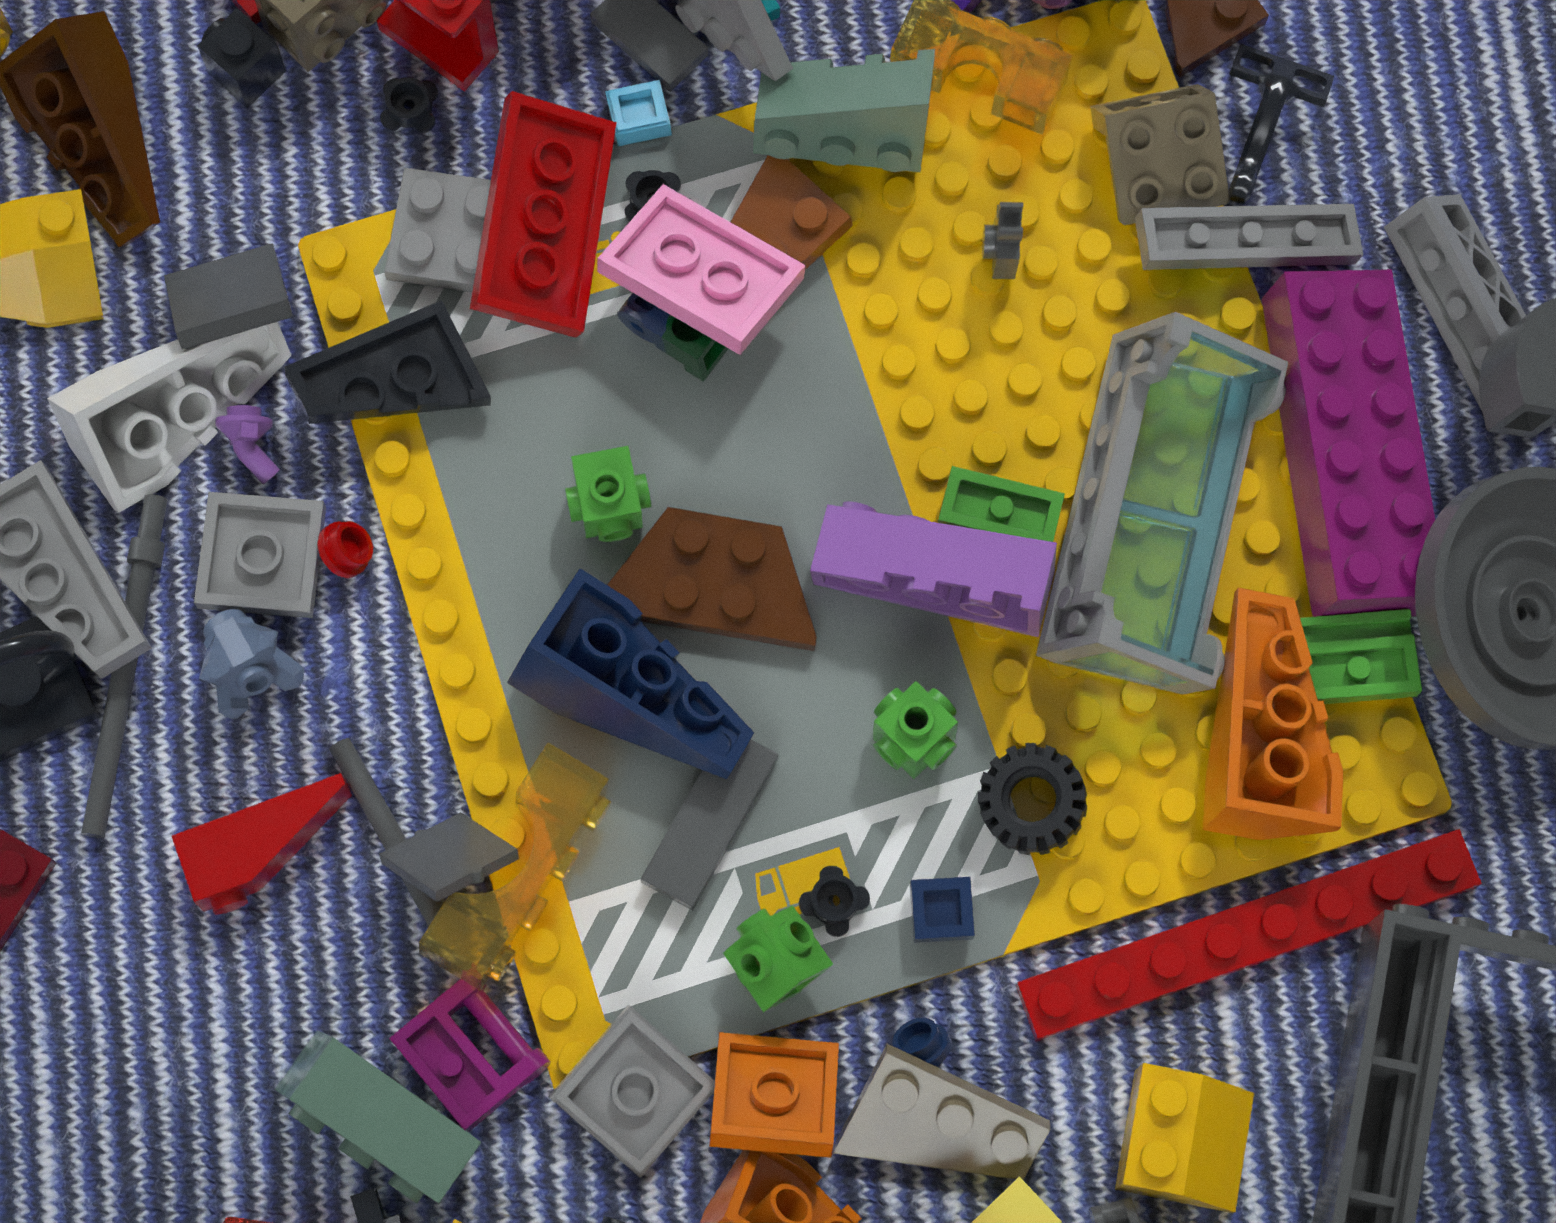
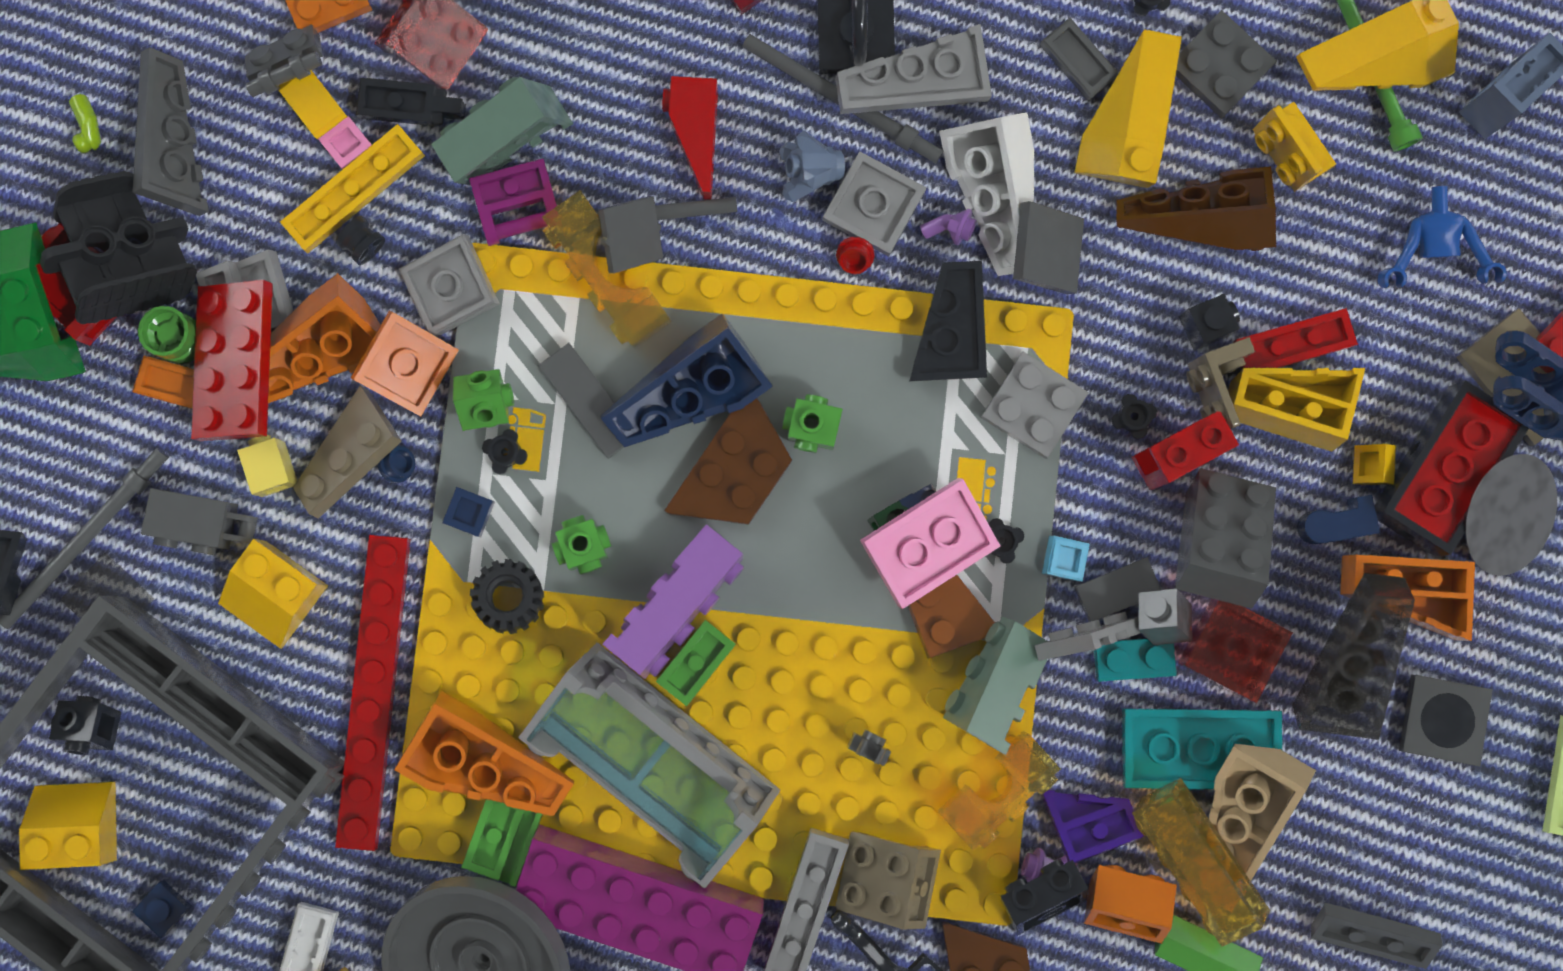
camera: 115 degrees right, 10 degrees up
red plate [470,91,617,338] -> none

